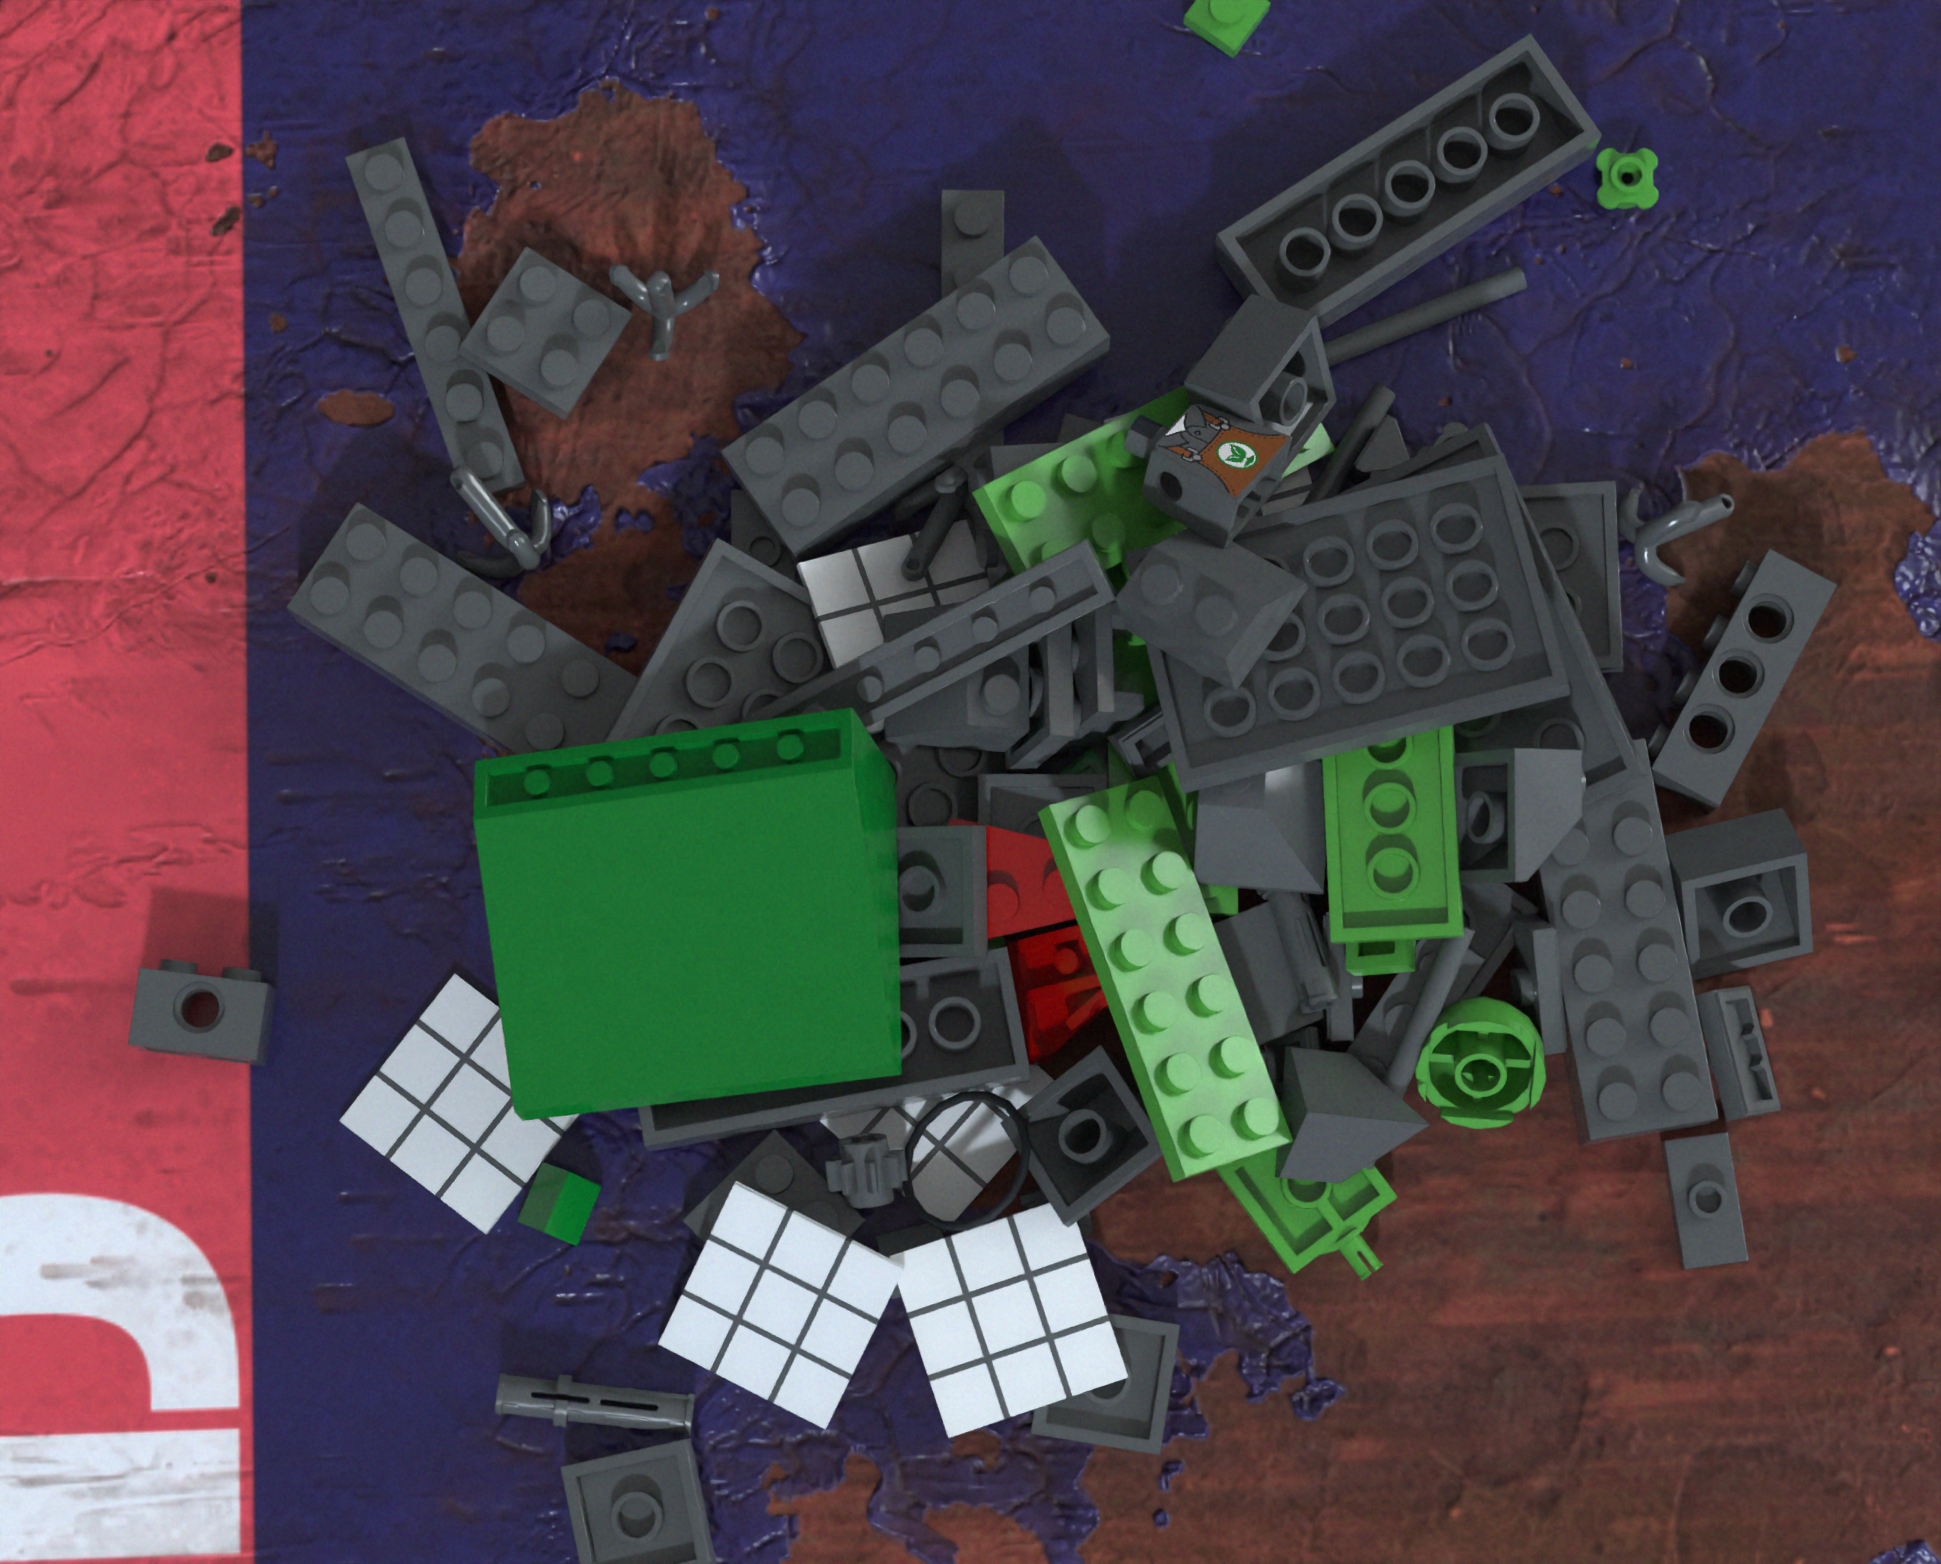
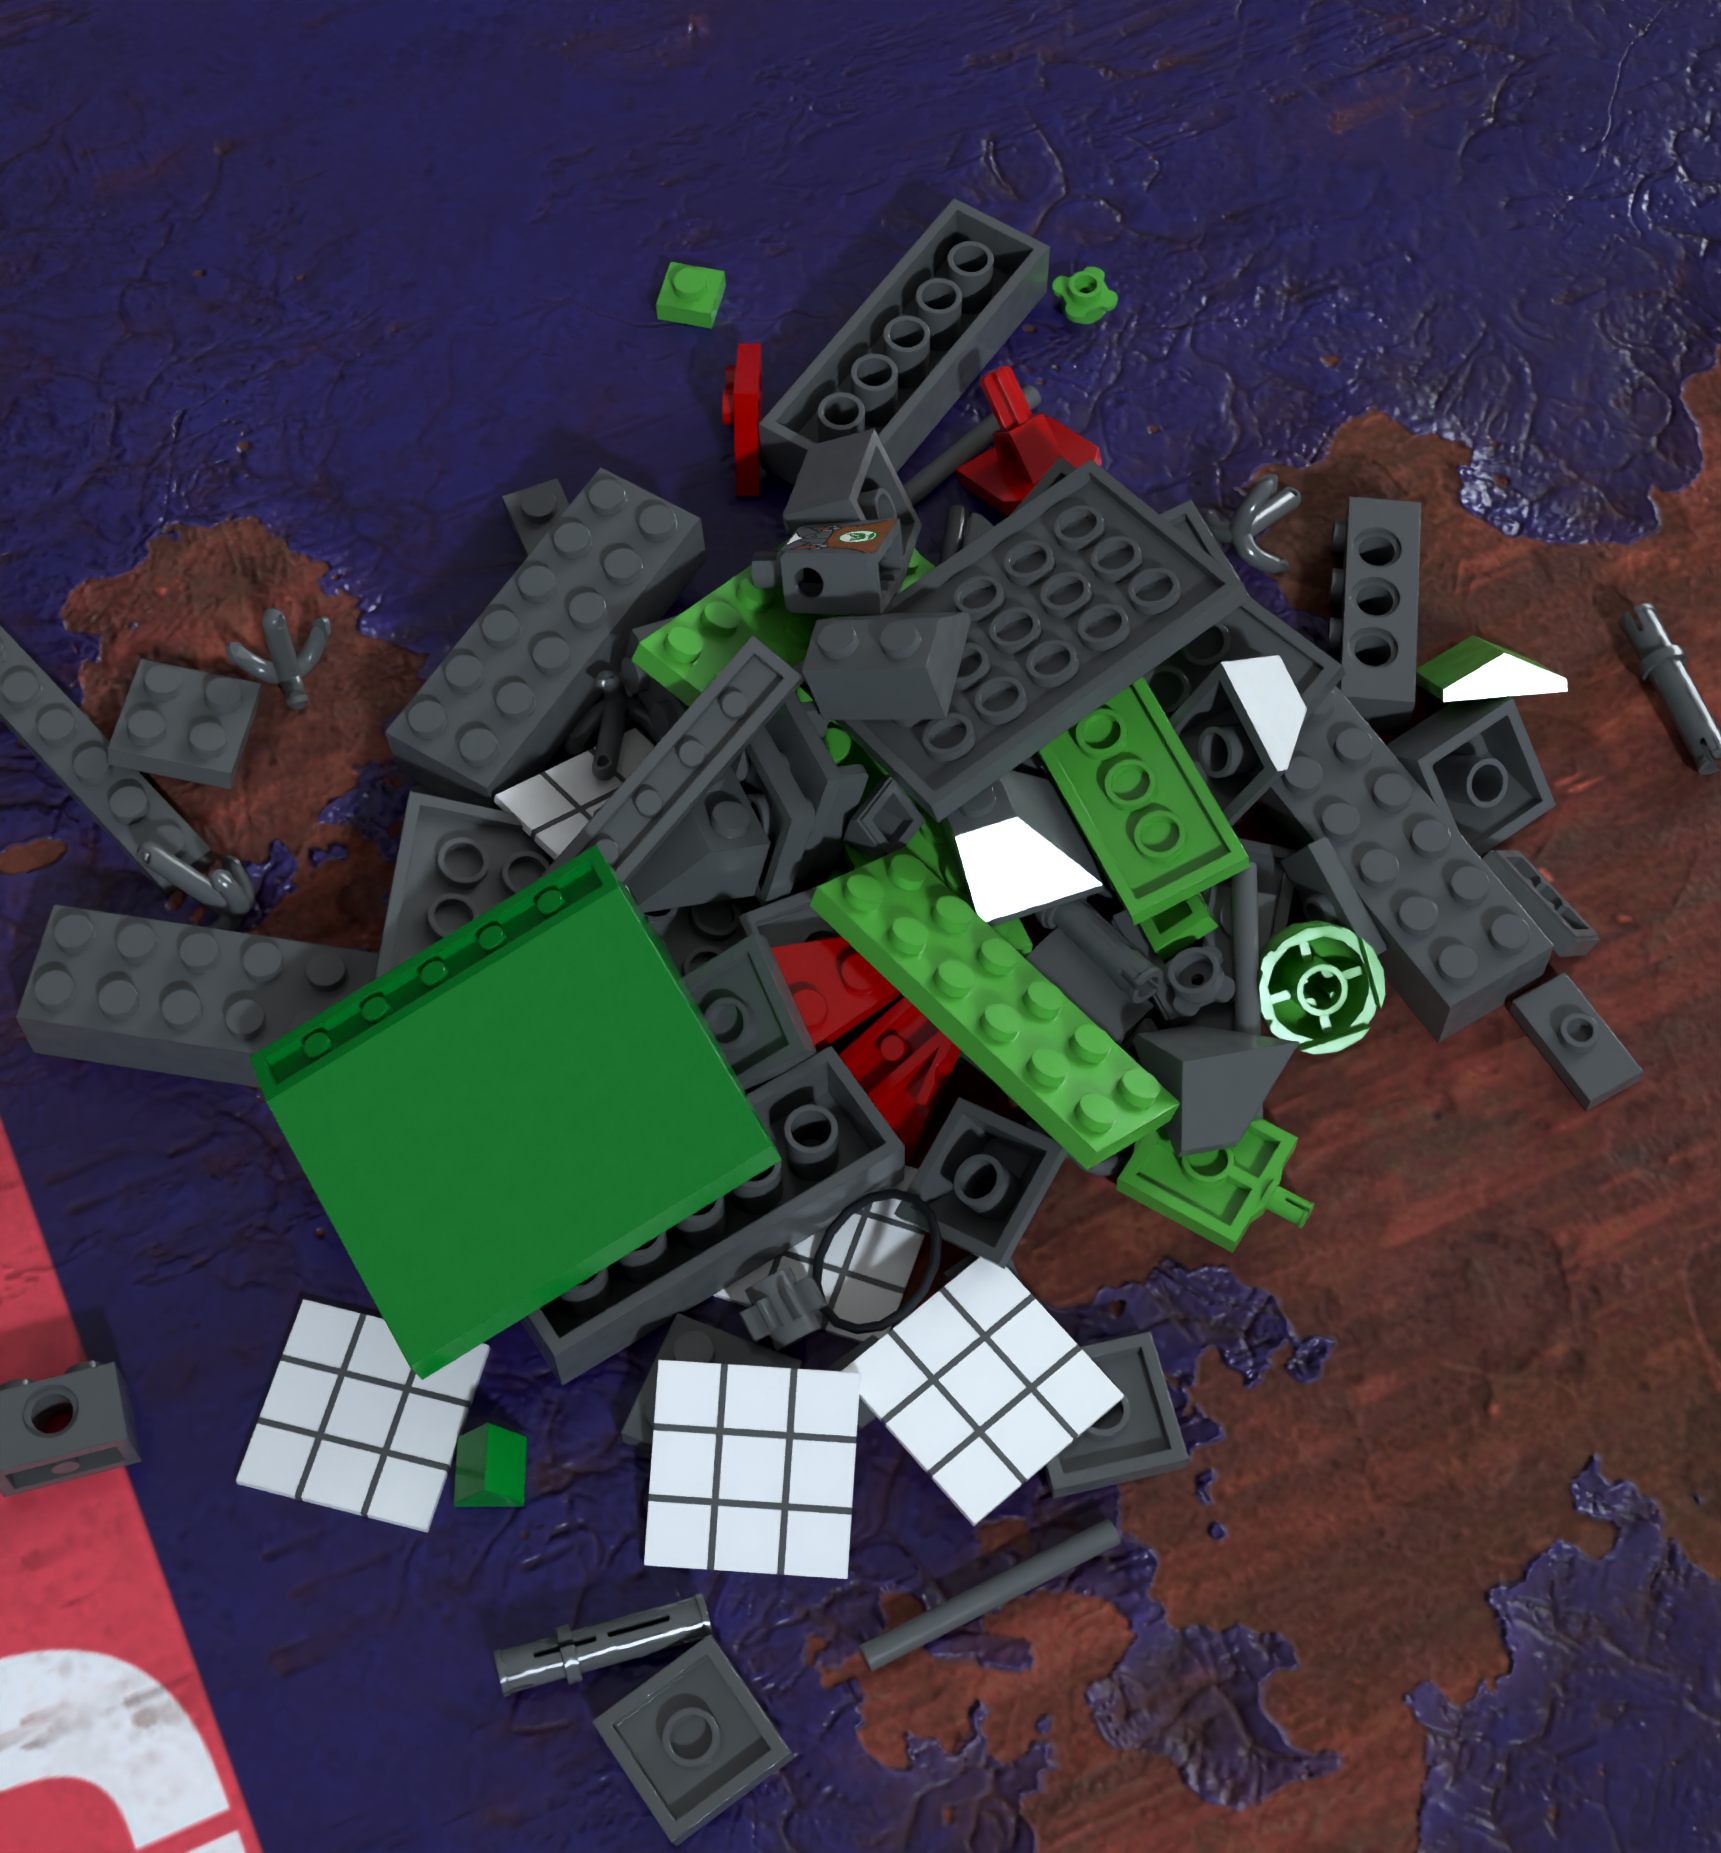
camera: 20 degrees left, 20 degrees down
none -> red wing [722,343,762,496]
none -> dark grey bar [858,1518,1121,1672]
none -> red piece [955,365,1102,516]
none -> dark grey plate [1162,946,1236,1016]
none -> slope [1416,635,1567,702]

